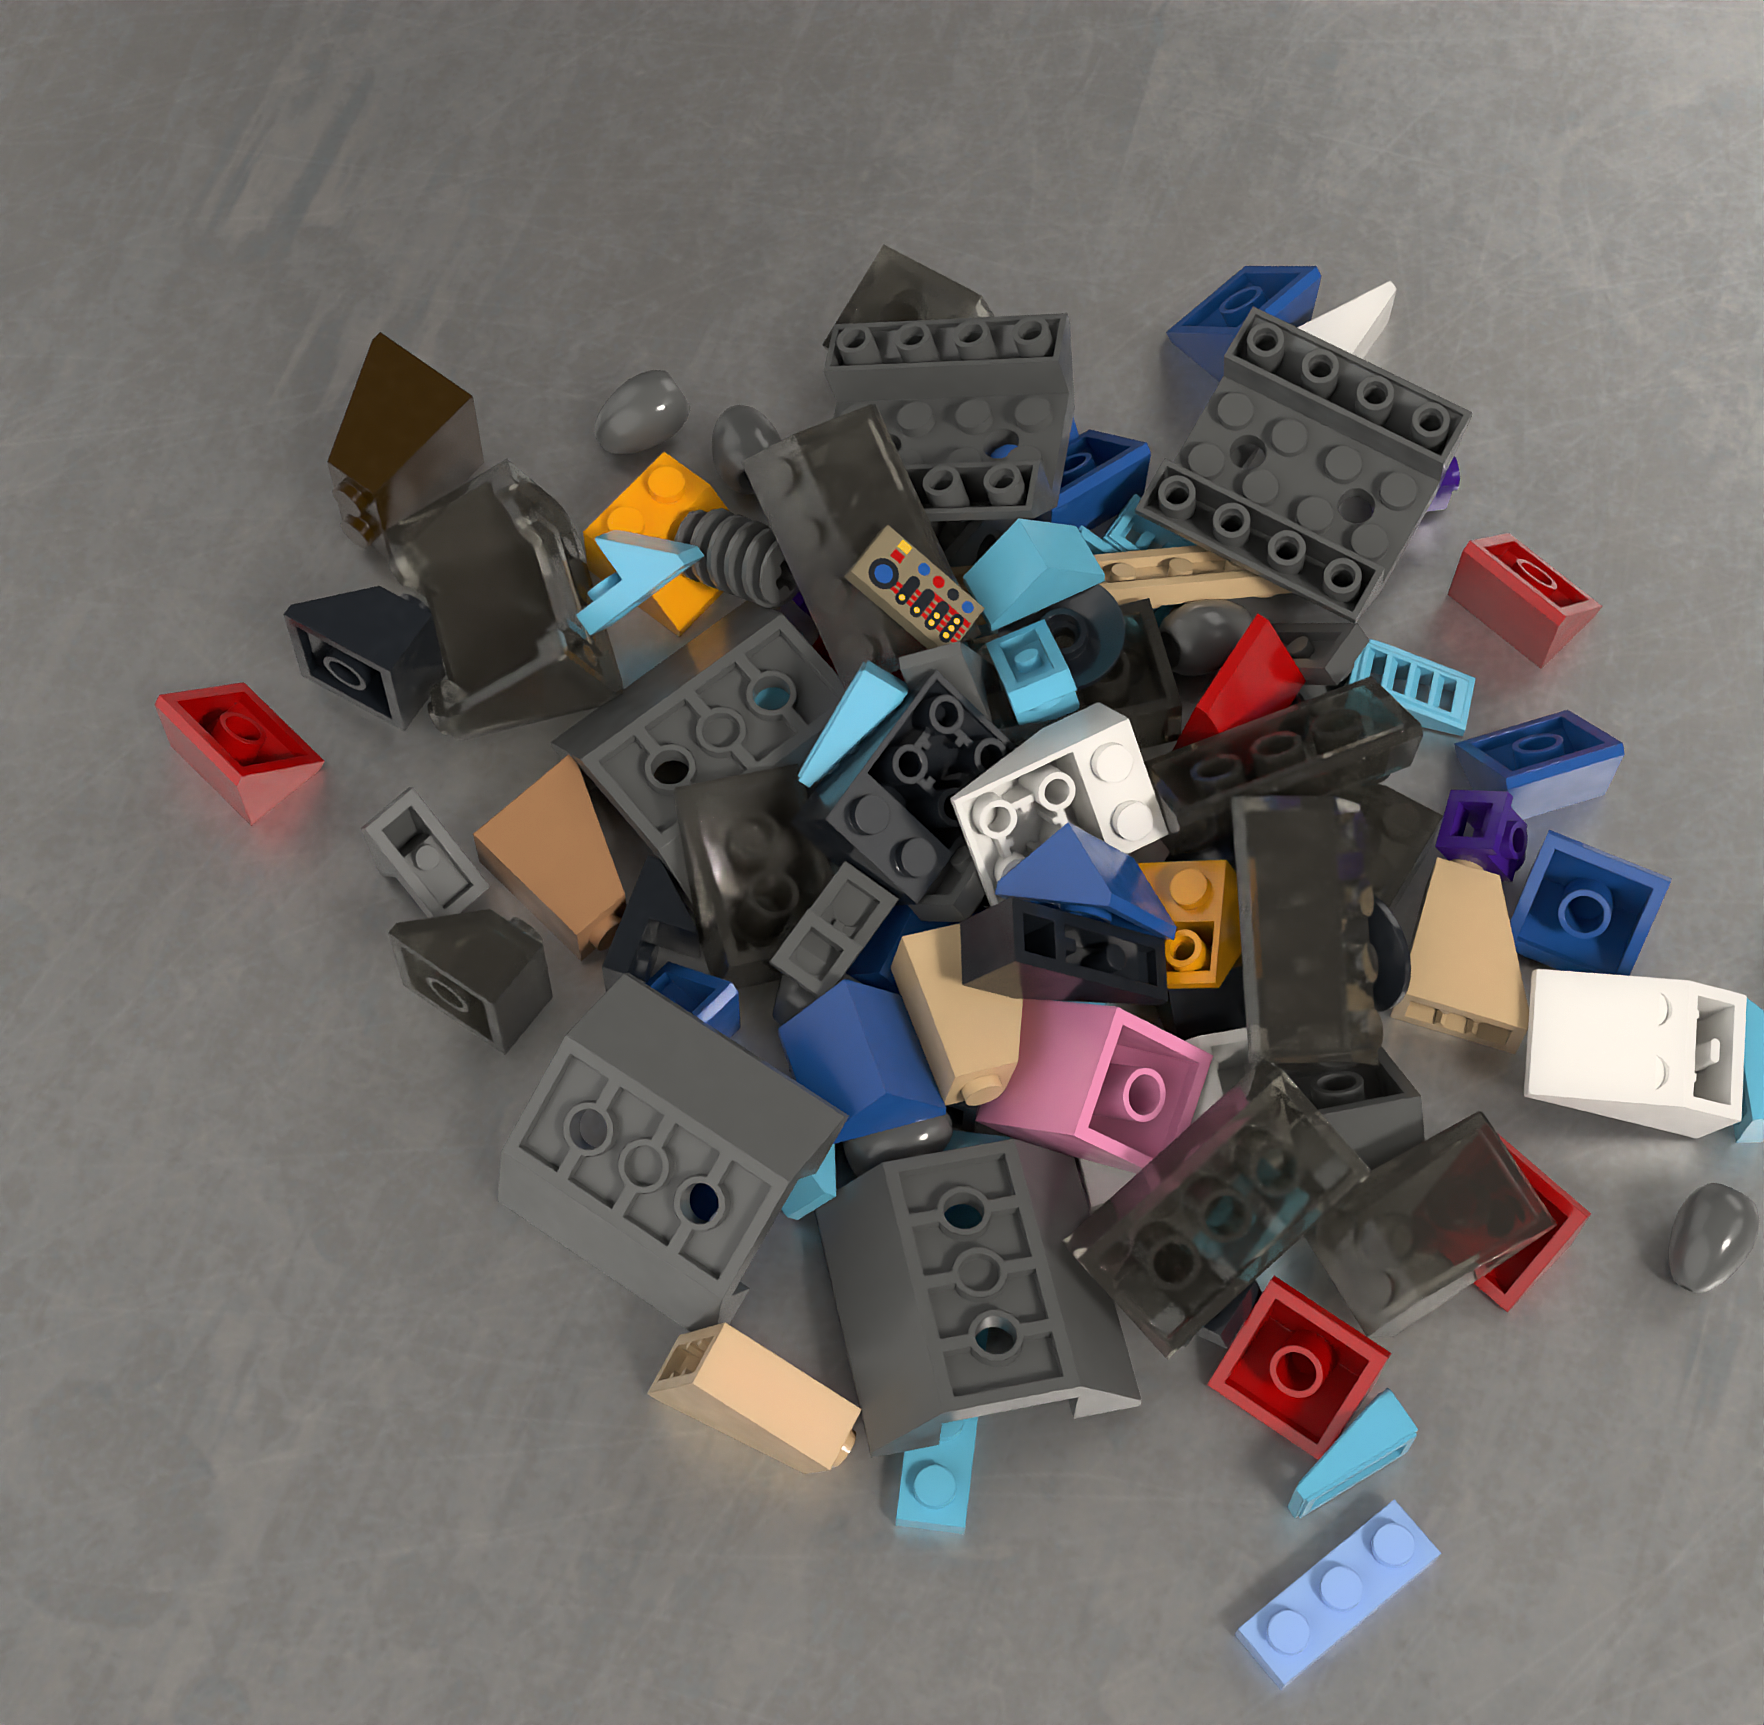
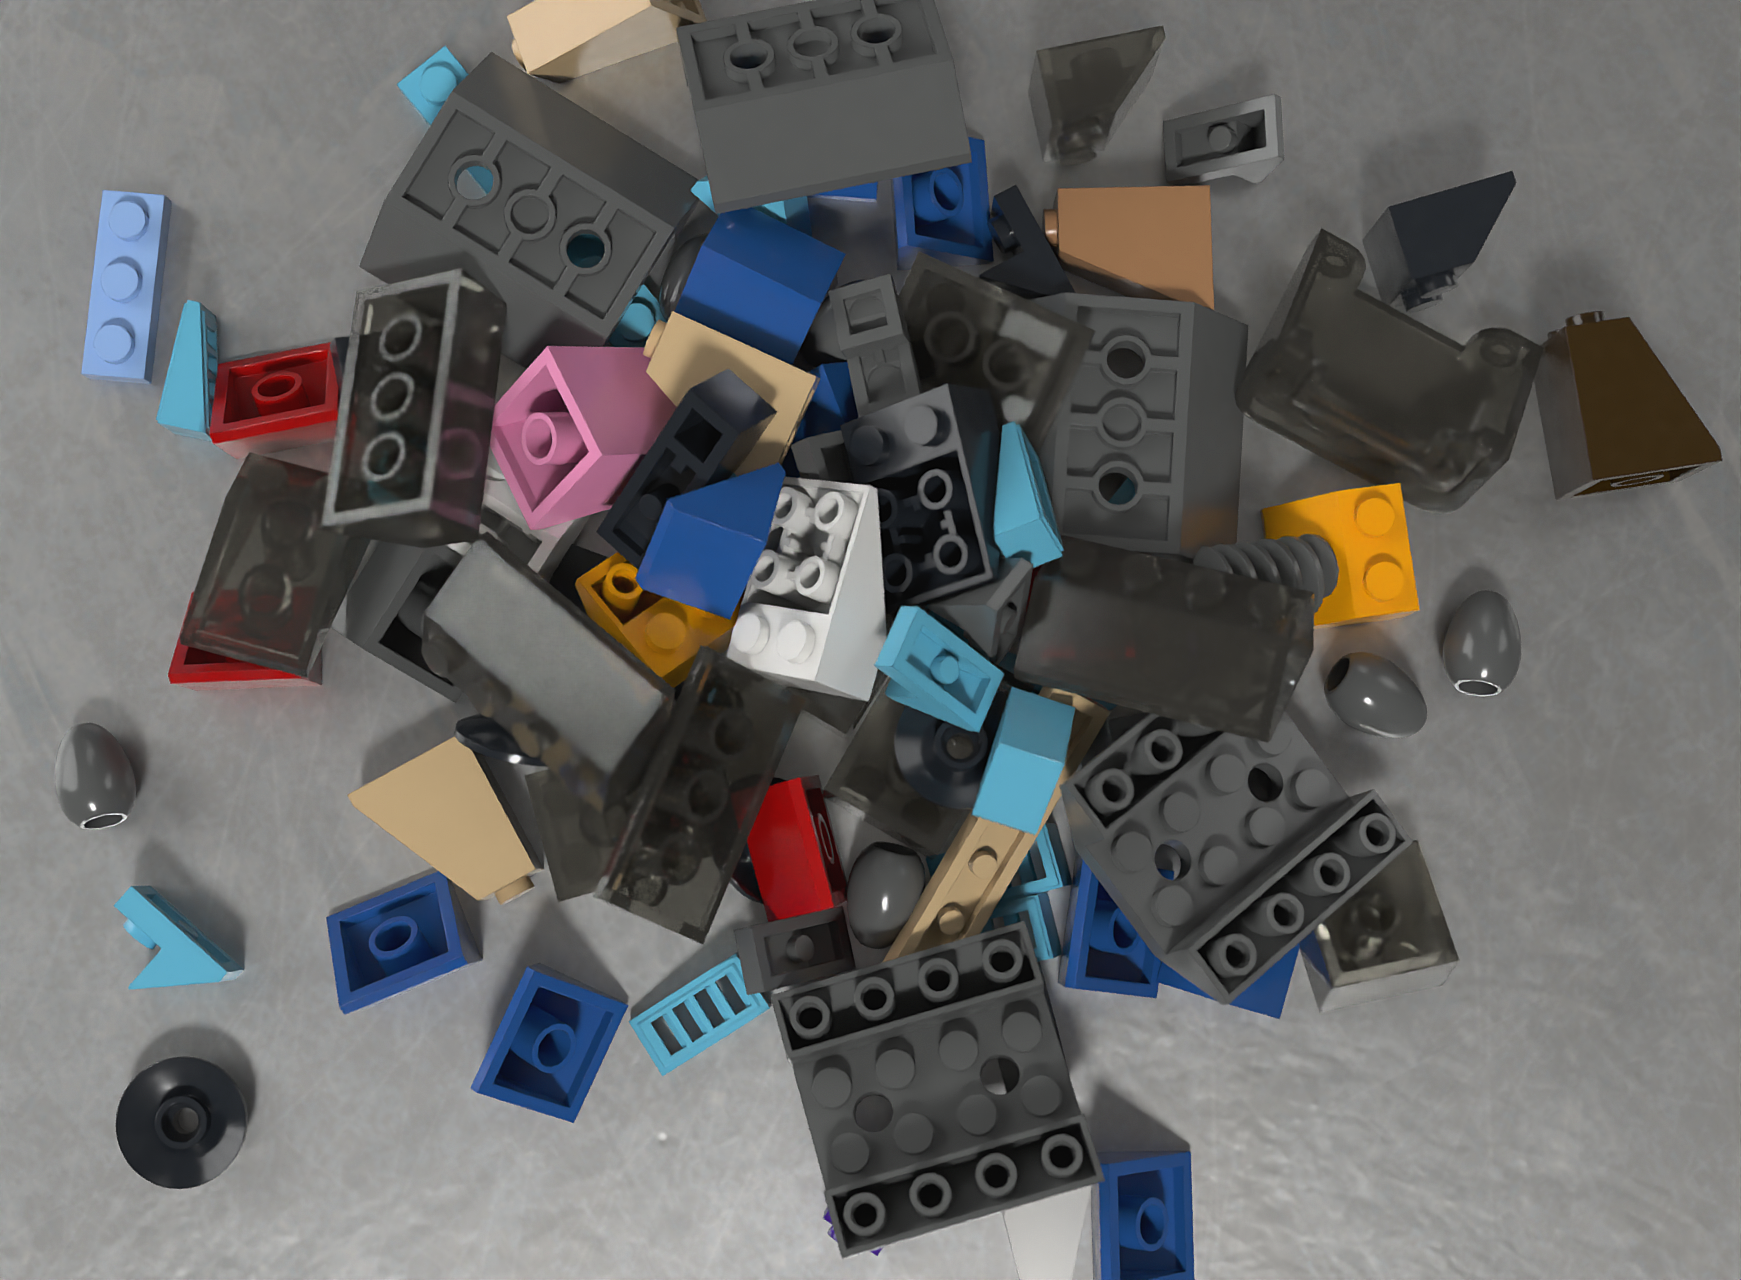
camera: 135 degrees right, 20 degrees up
red slope [154,682,325,826] -> none
medium azure slope [576,530,704,635] -> none
tile [844,525,985,649] -> none
dark purple brick [1435,790,1528,882] -> none
red slope [1447,533,1602,669] -> none
white slope [1524,969,1747,1139] -> none

